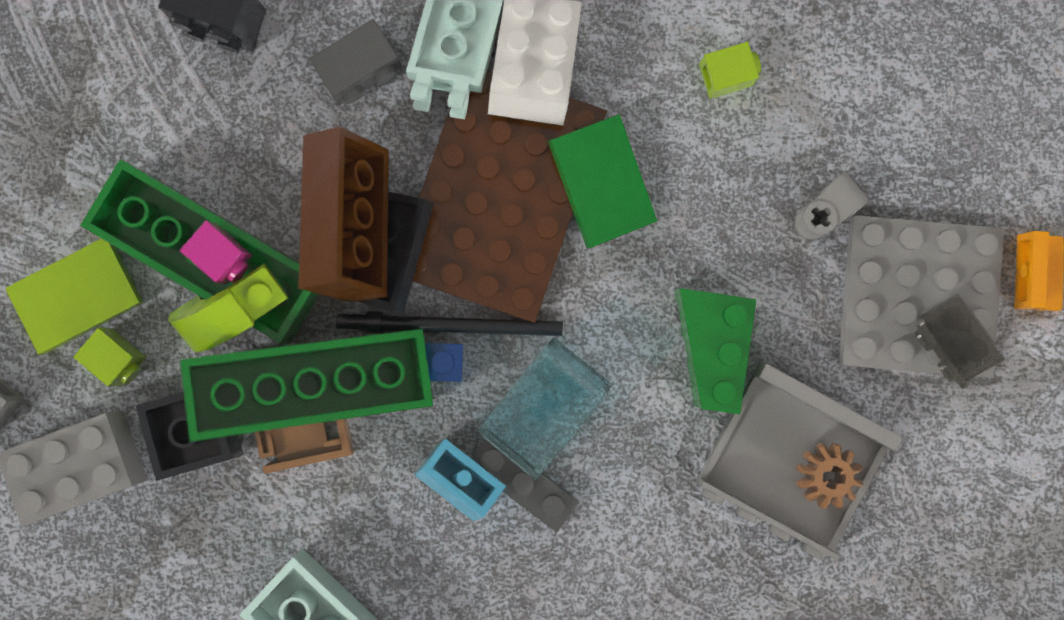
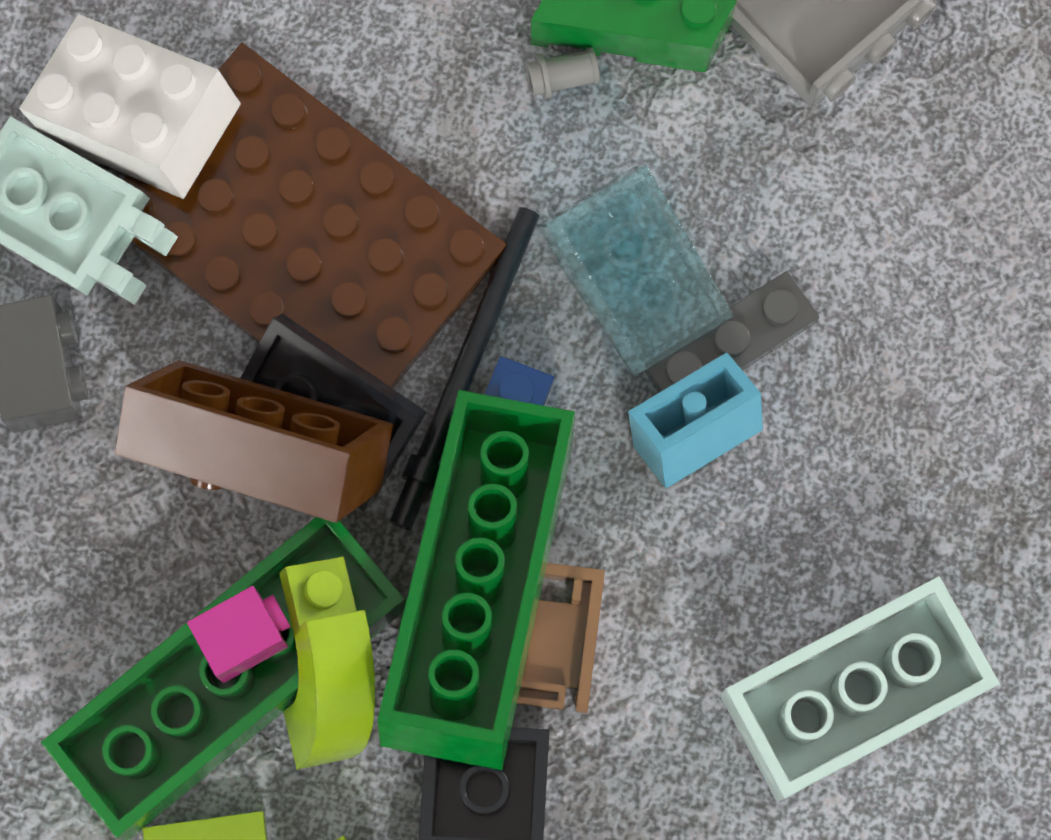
camera: 75 degrees left, 10 degrees down
green tile [548,114,658,248] -> none
none -> light grey pin [526,47,600,99]

